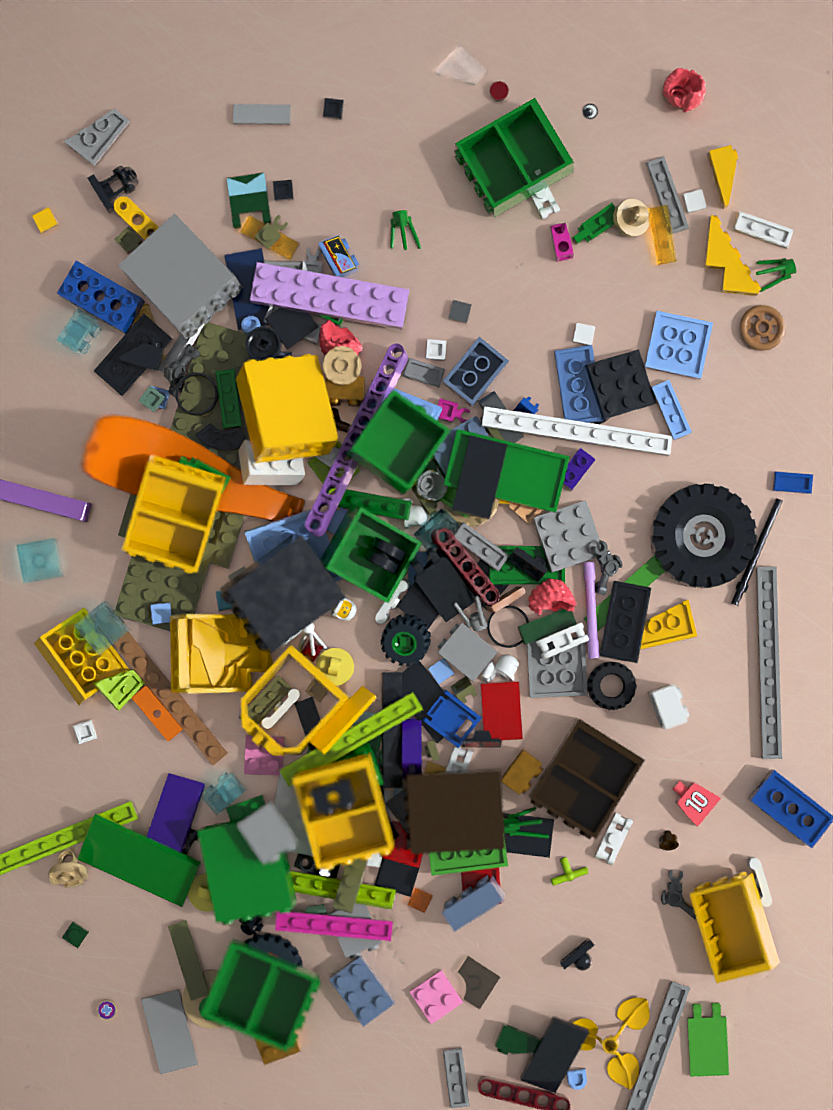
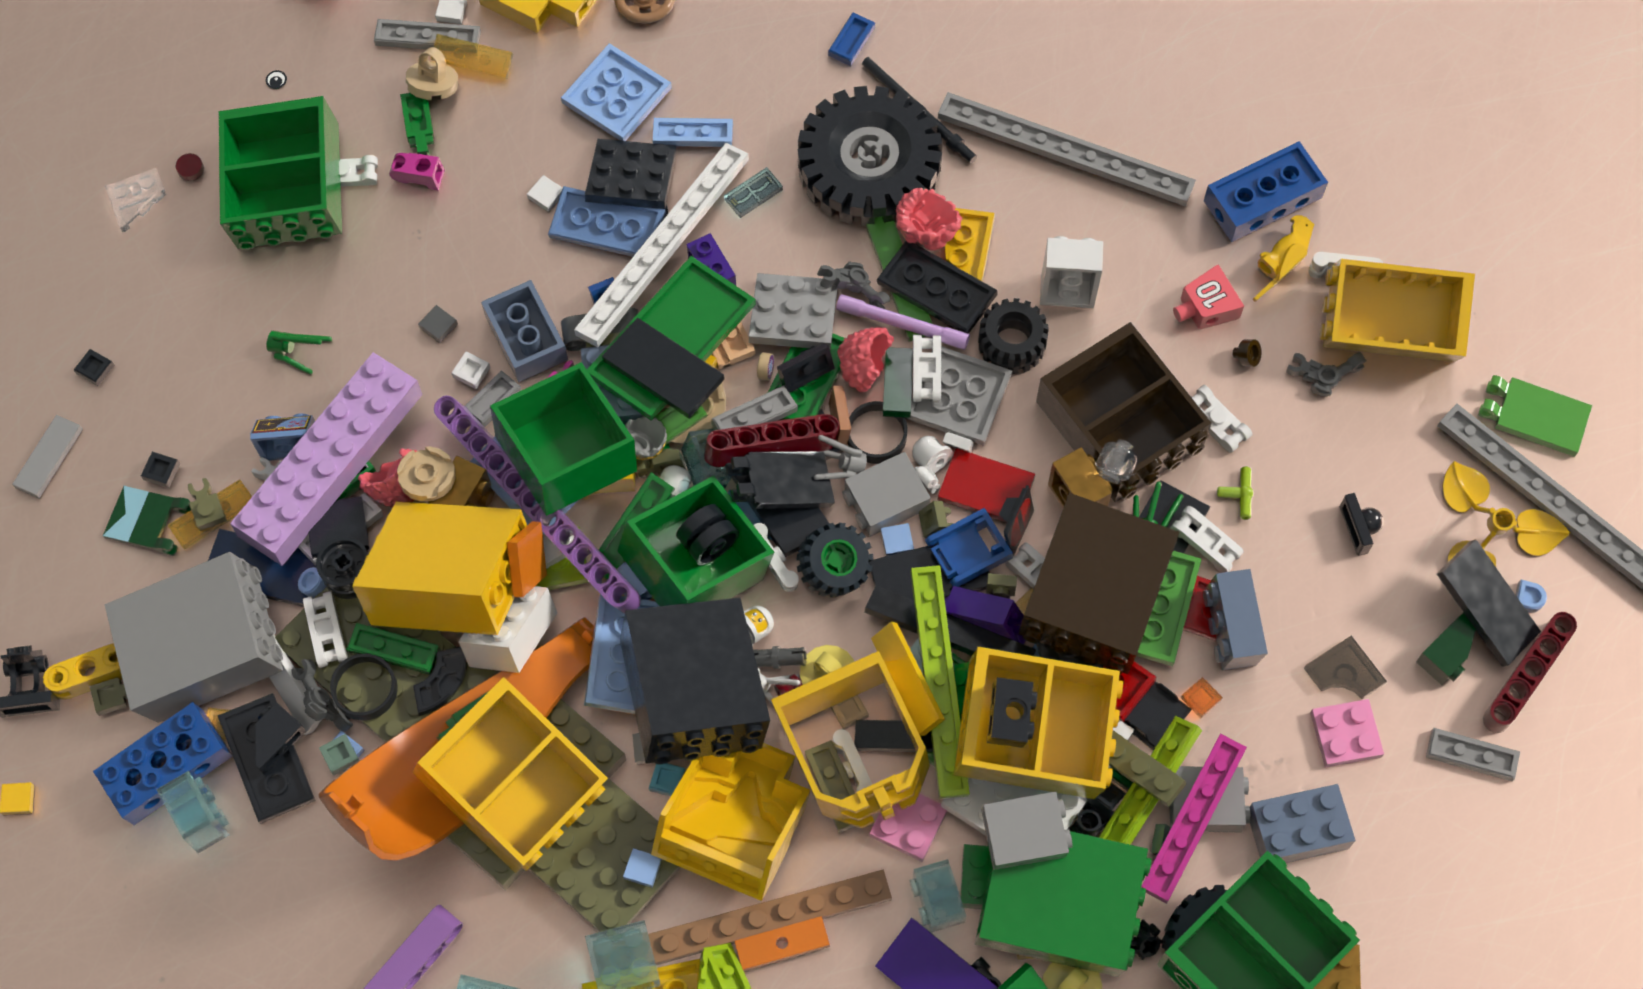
camera: 65 degrees left, 20 degrees down
none -> white plate [303,591,348,668]
none -> orange tile [507,521,547,597]
none -> clear light blue tile [724,167,783,218]
none -> dark grey pin [753,646,807,669]
none -> tan tile [757,352,774,381]
none -> coral hair [896,188,962,251]
none -> white tile [943,432,974,453]
none -> clear head [1095,439,1138,484]
none -> white plate [1170,506,1244,573]
none -> yellow animal [1252,215,1314,302]

